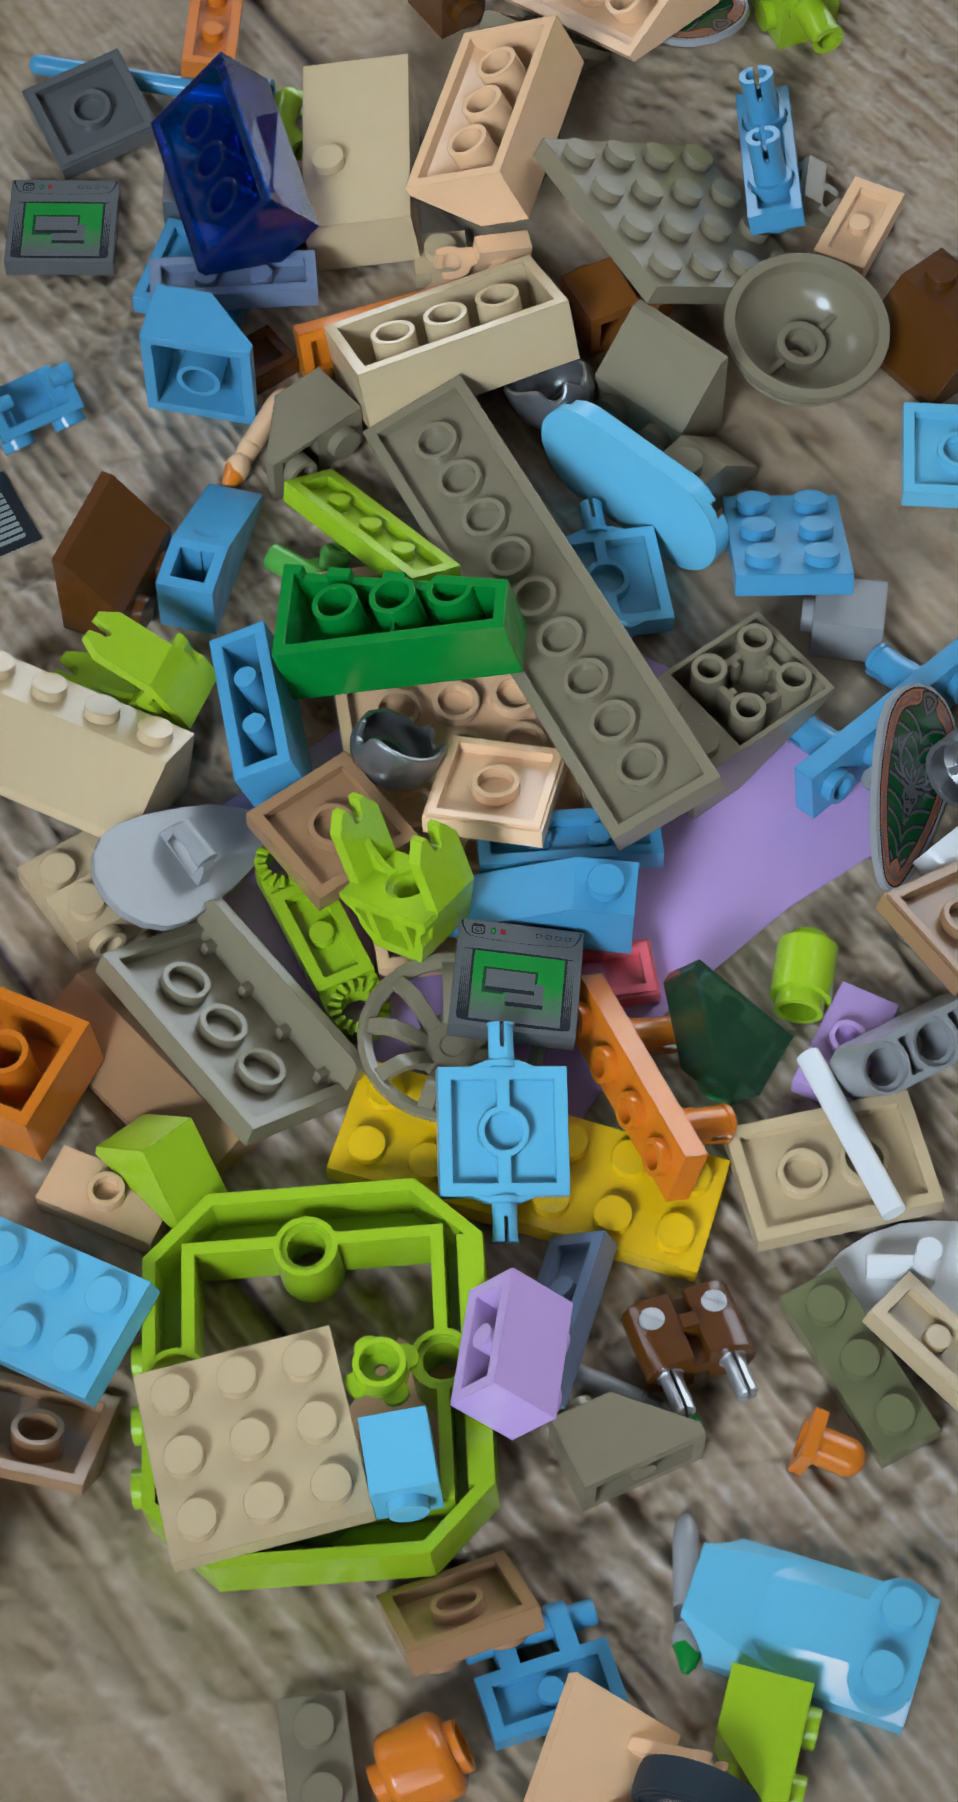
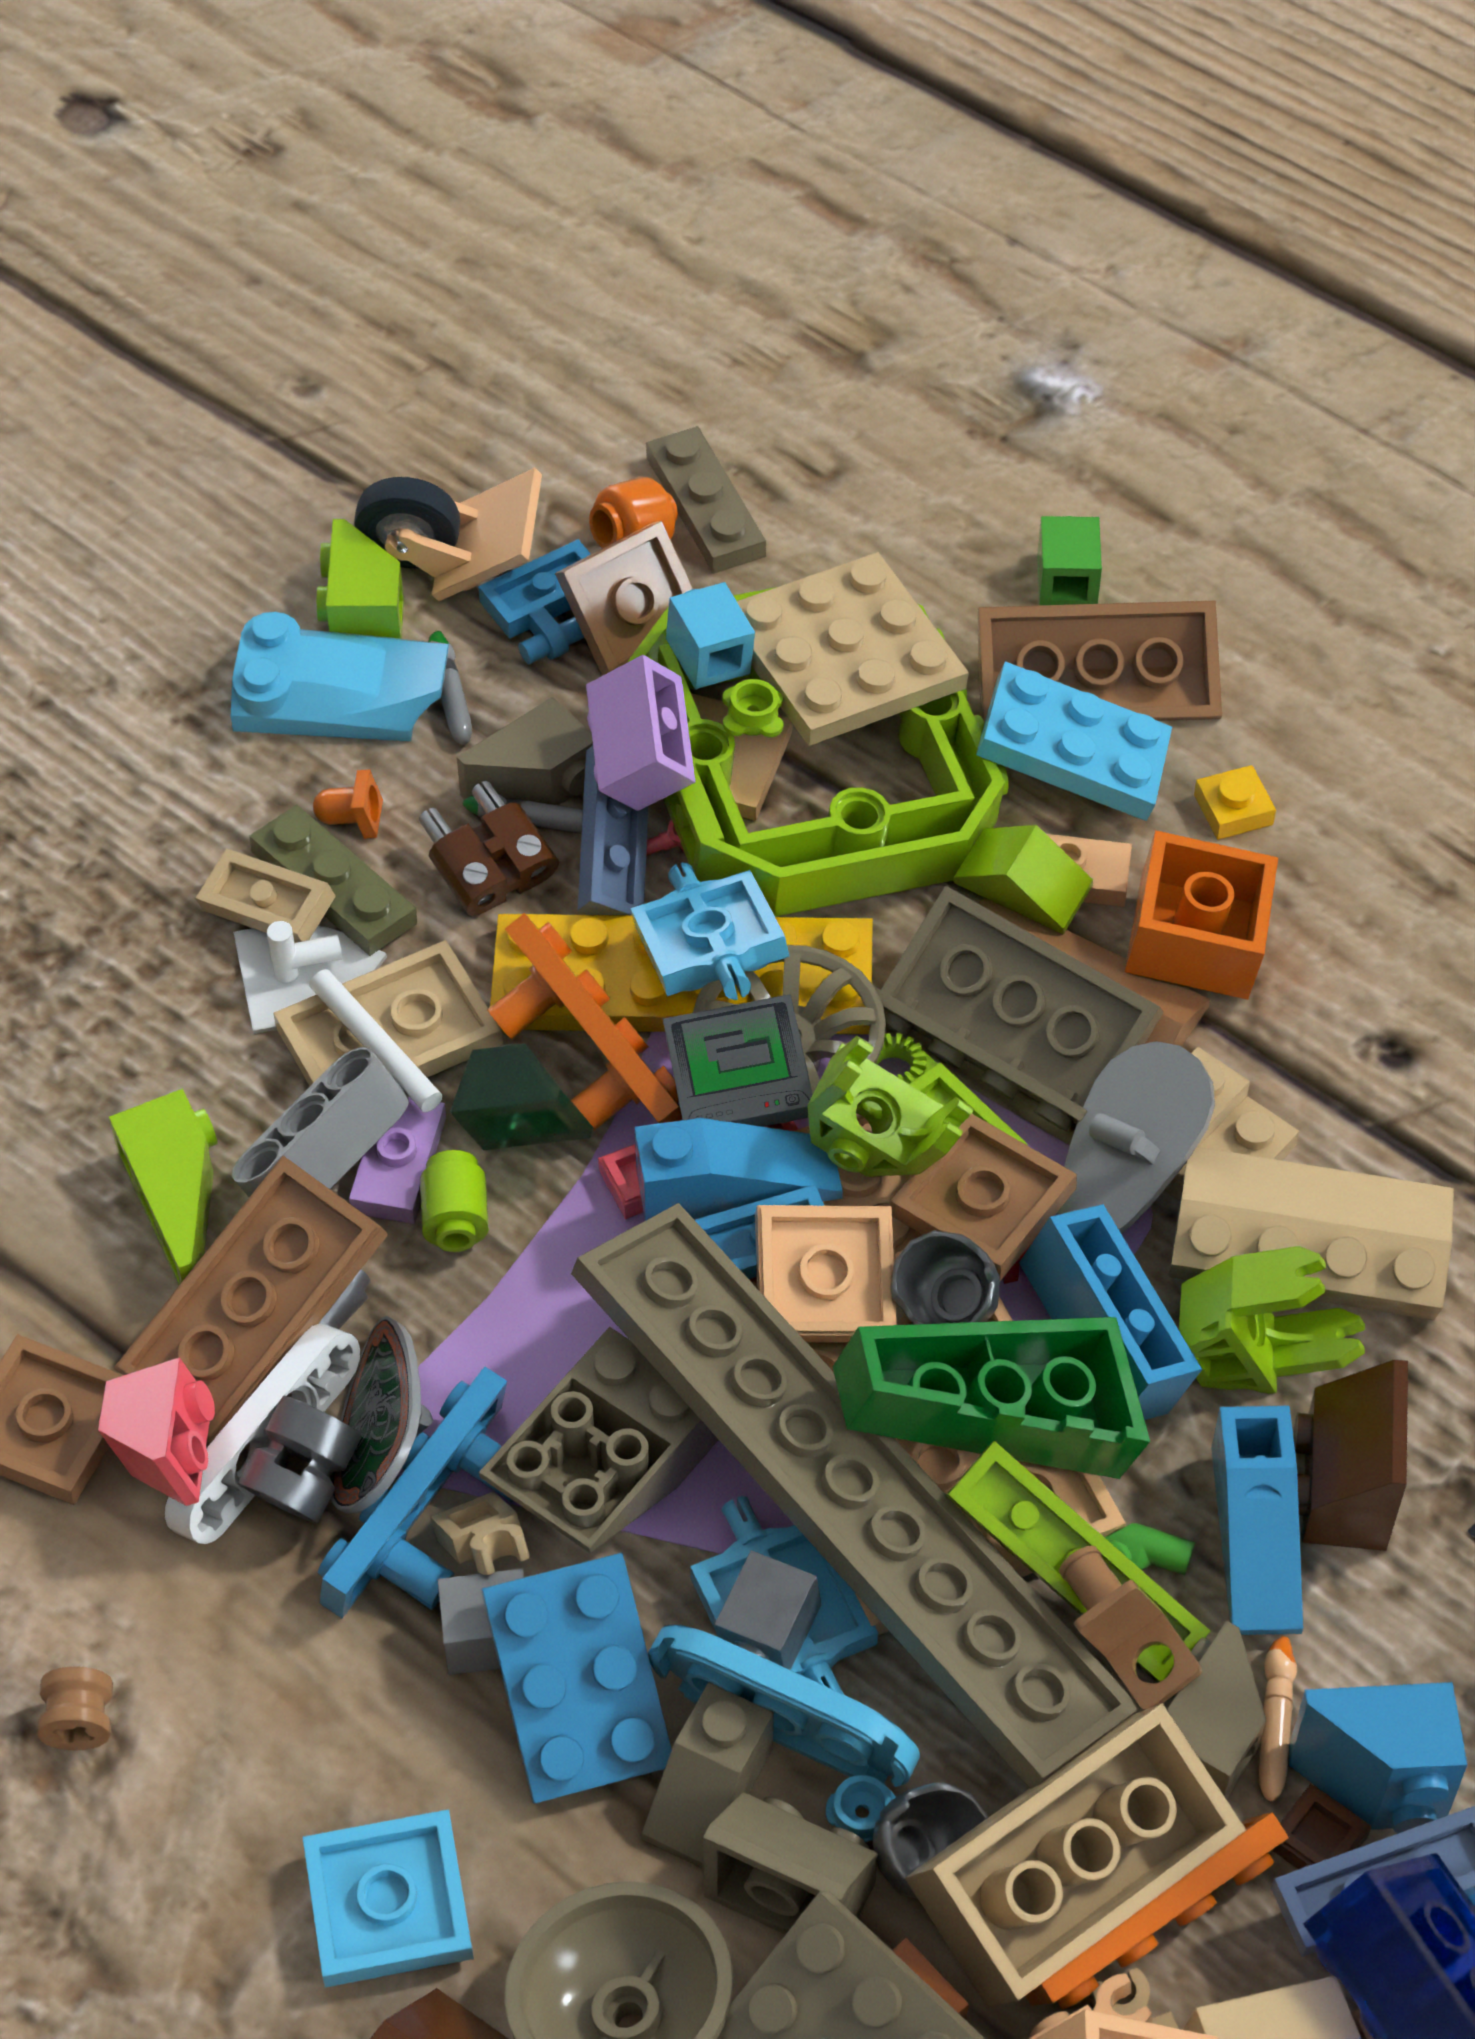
camera: 165 degrees right, 5 degrees down
none -> tan plate [430,1491,529,1575]
none -> flat silver brick [714,1550,821,1670]
none -> medium nougat bracket [1059,1546,1202,1710]

